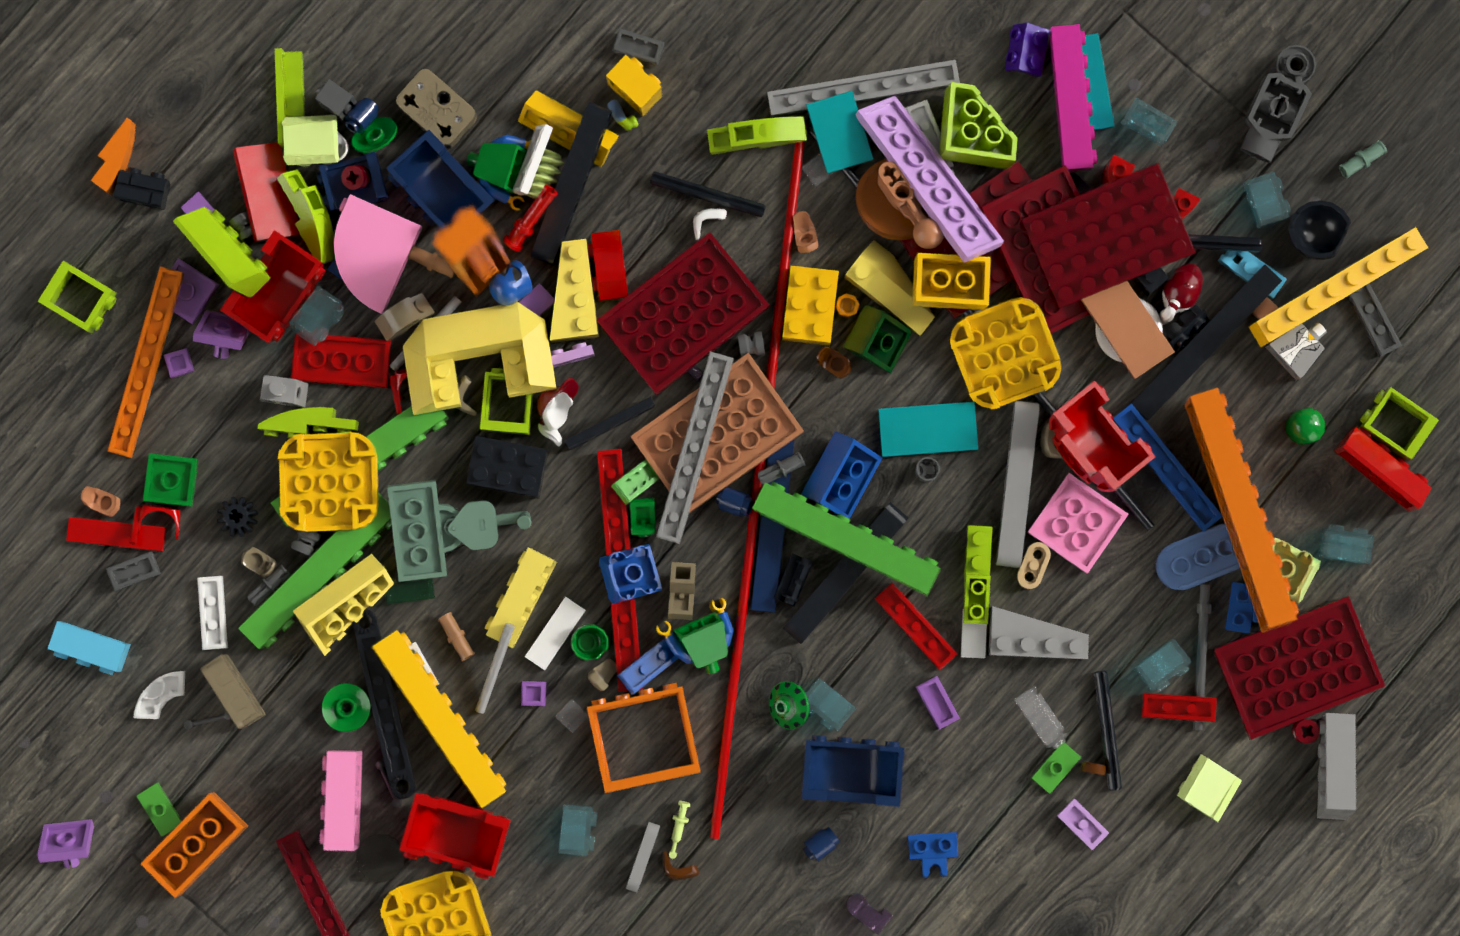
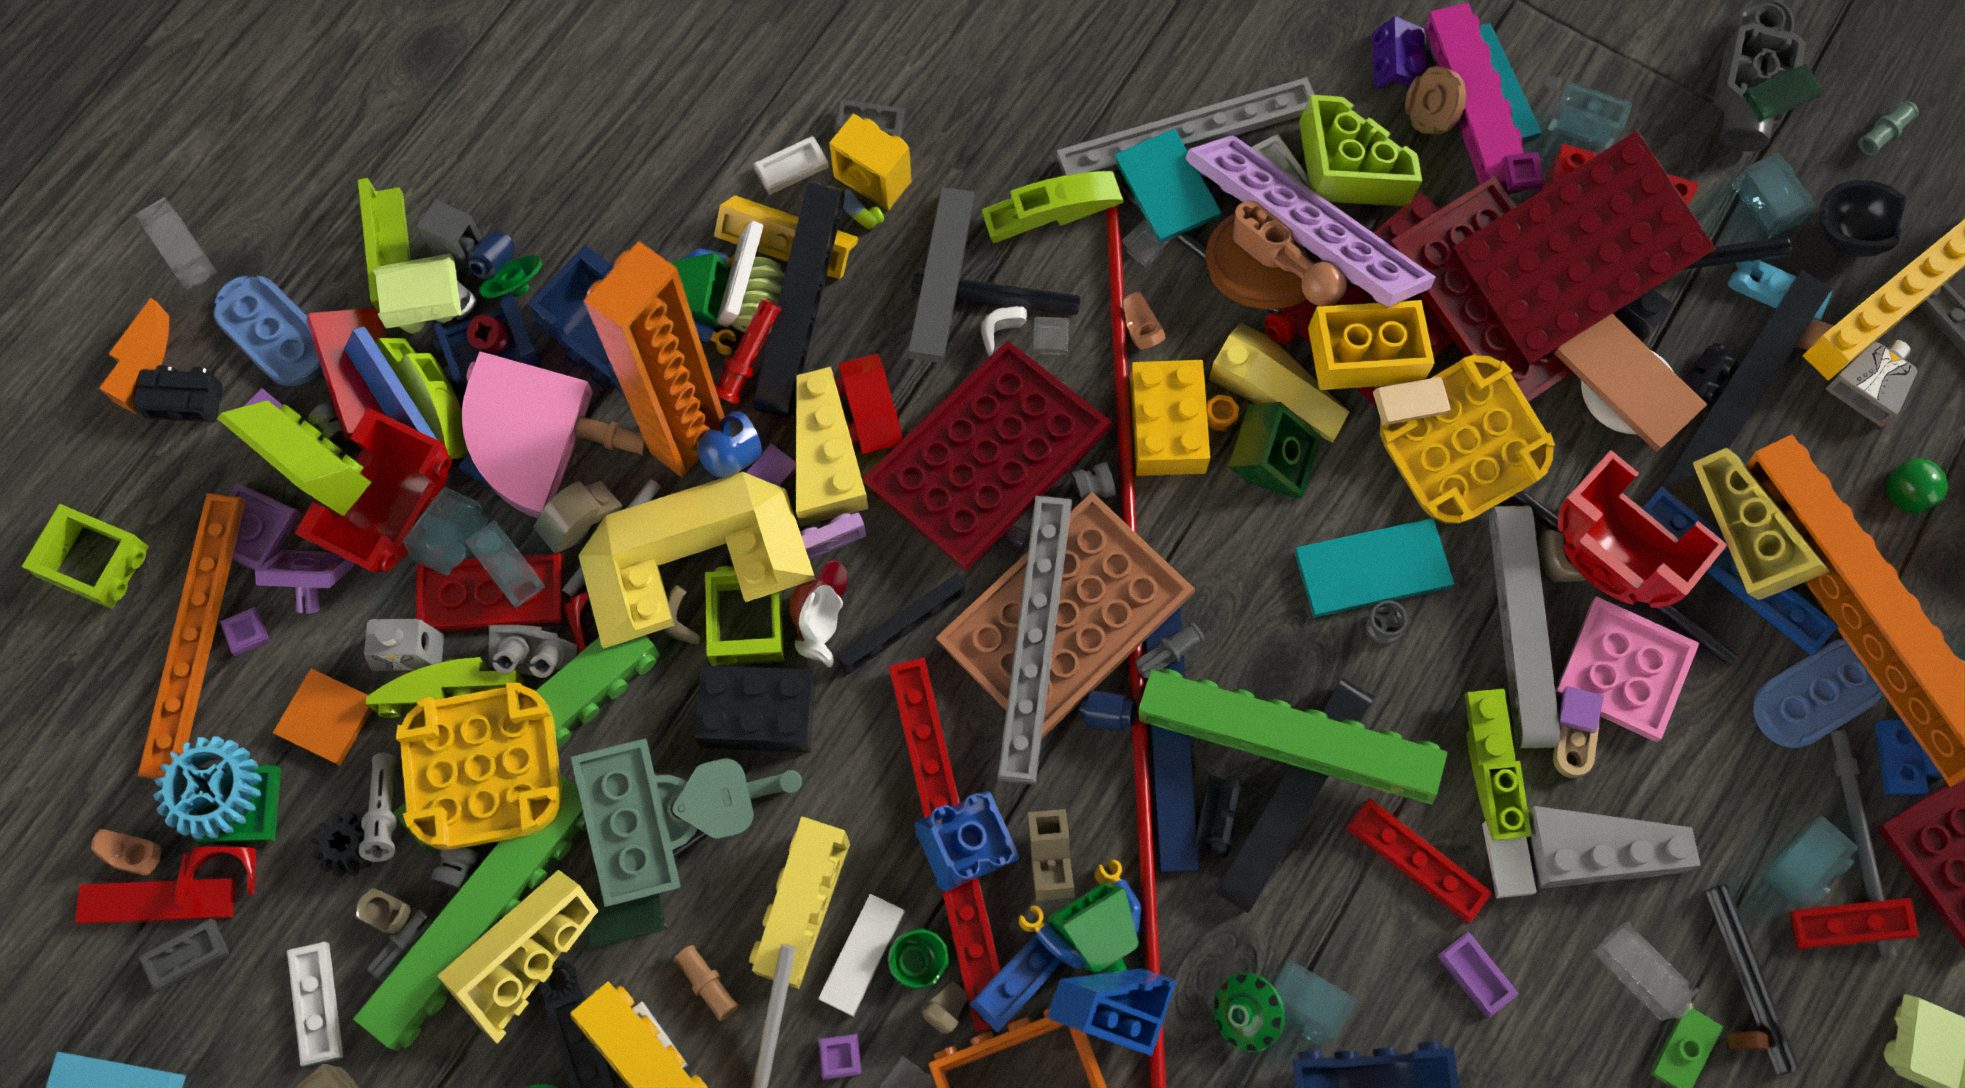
camera: 10 degrees left, 15 degrees down
dark tan axle [396,69,477,148] -> none
bright green plate [611,459,660,505] -> none
green bracket [630,498,656,537] -> none
blue slope [801,431,882,519] -> none
reddish brown hair [817,347,852,379] -> none
dark red hair [1159,264,1203,325] -> none
none -> clear window [135,197,217,290]
none -> medium azure gear [153,736,262,839]
none -> medium blue tile [213,275,322,386]
none -> orange tile [273,668,372,766]
none -> blue tile [344,326,437,440]
none -> light grey pin [359,752,397,862]
none -> clear light blue brick [464,519,545,608]
none -> light grey connector [488,625,577,678]
none -> white tile [753,136,829,195]
none -> dark grey tile [908,187,975,363]
none -> clear tile [1033,317,1069,355]
none -> blue wedge [1047,968,1177,1056]
none -> red plate [1265,311,1297,345]
none -> tan tile [1373,377,1451,425]
none -> medium nougat tile [1405,67,1467,135]
none -> magenta tile [1502,152,1545,192]
none -> medium lavender tile [1558,686,1604,734]
none -> light yellow wedge [1692,448,1831,600]
none -> clear green tile [1743,64,1823,123]

